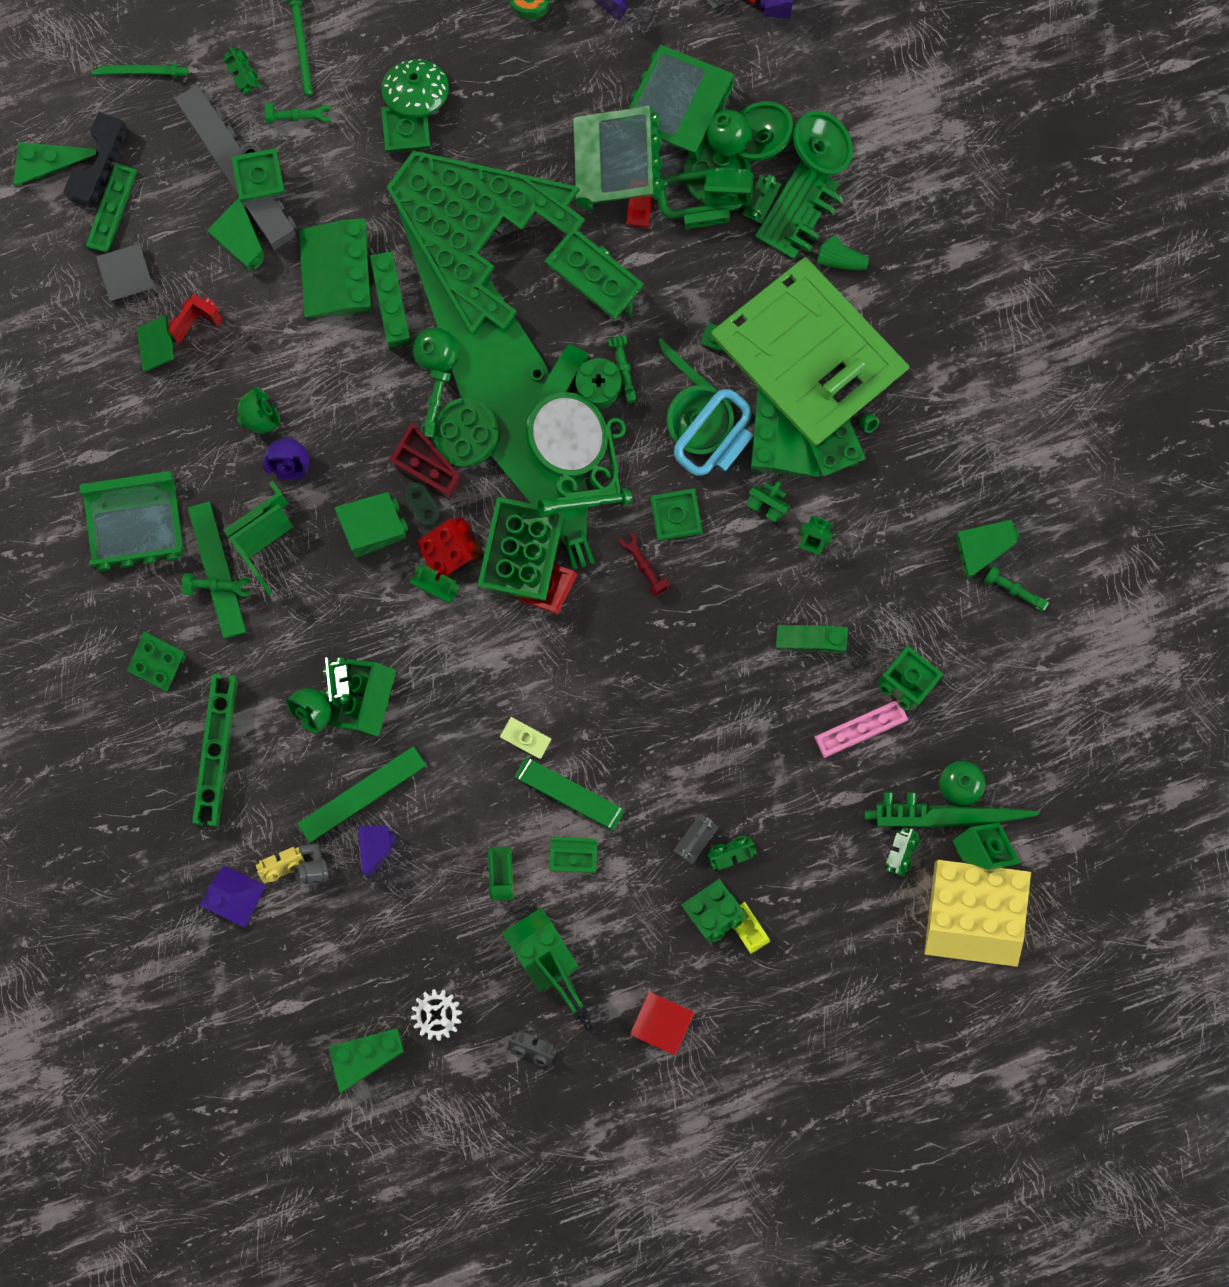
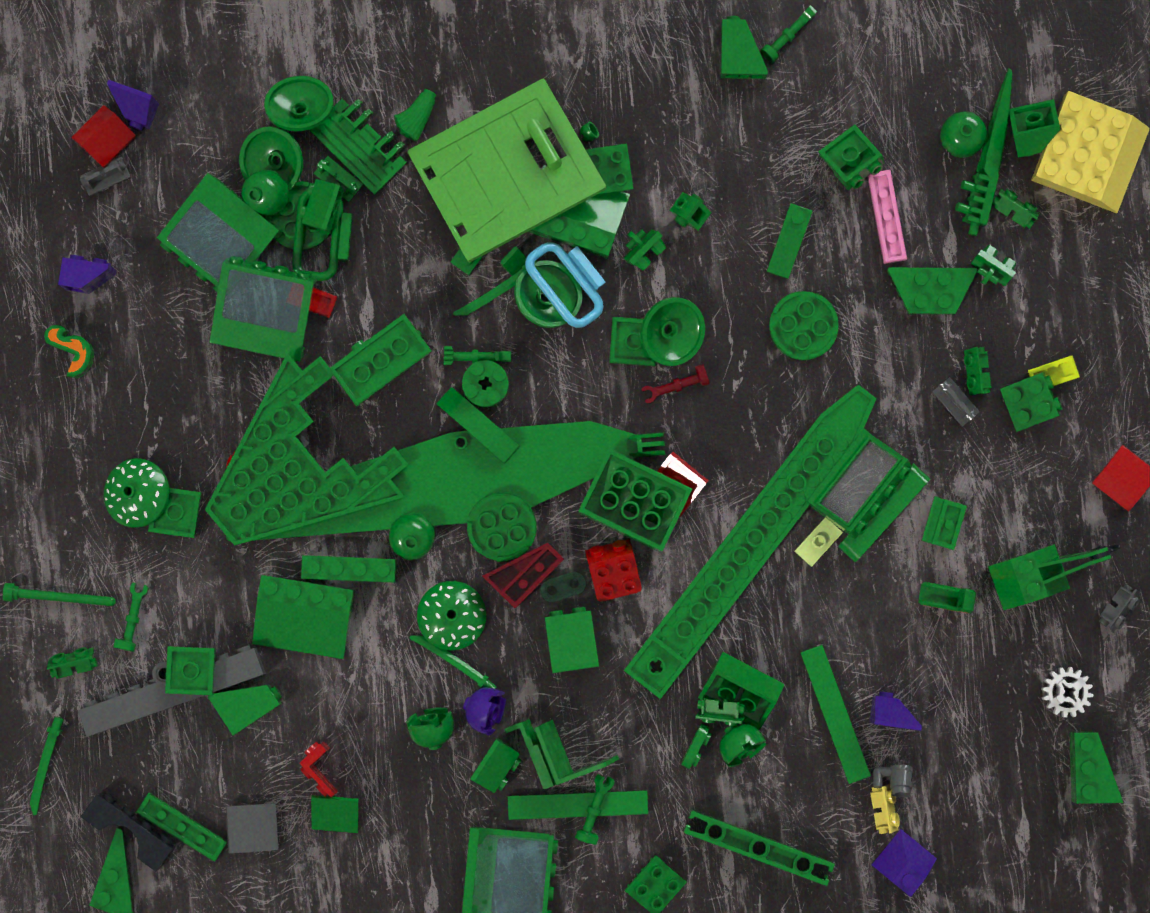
camera: 75 degrees left, 5 degrees up
green hinge [409,565,460,603] -> none
green piece [421,369,451,438] -> none
piece [526,392,632,517] -> none
none -> green sword [410,635,497,689]
none -> green dish [417,581,486,651]
none -> green slope [470,738,521,793]
none -> green slope [500,247,526,276]
none -> green wedge [623,385,877,699]
none -> green dish [641,297,705,366]
none -> green plate [681,723,712,769]
none -> green tile [769,291,838,360]
none -> window [807,428,912,539]
none -> green wing [887,267,977,315]
none -> green hips [971,245,1016,286]

